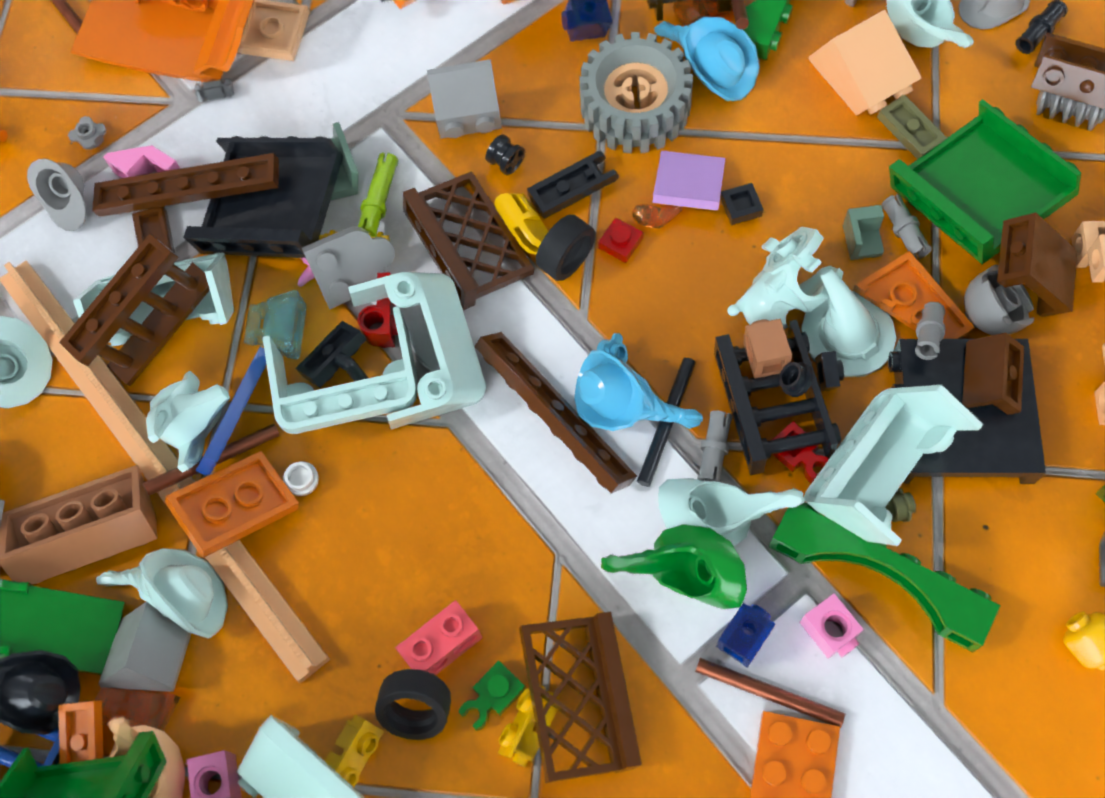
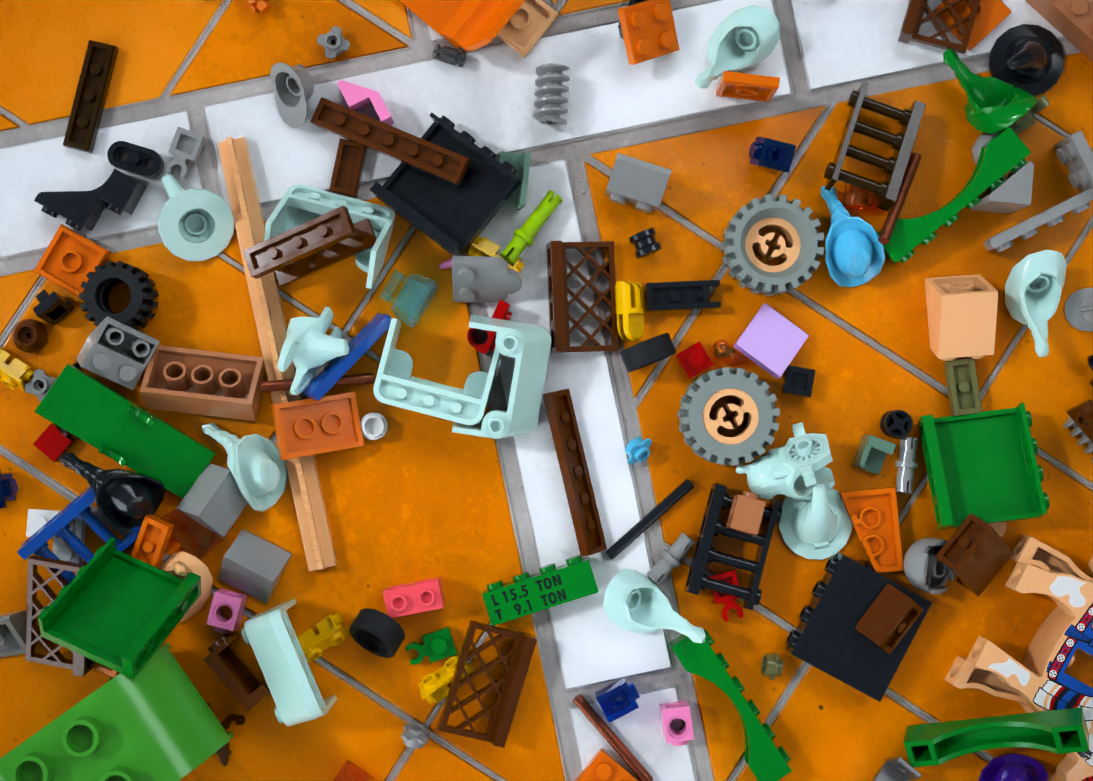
camera: 20 degrees right, 20 degrees up
black plate [295,321,369,388] -> none
medium azure hat [574,350,703,431] -> none
green hat [601,524,747,609] -> none
black plate [779,362,813,397] -> none
light aqua windscreen [804,385,983,546] -> none
black plate [815,351,844,391] -> none
light grey pin [915,302,946,360] -> none
none -> light grey slope [218,529,293,603]
none -> green brick [482,555,599,626]
none -> light grey piece [533,63,570,125]
none -> light grey wheel [677,367,780,466]
none -> black wheel [880,410,913,438]

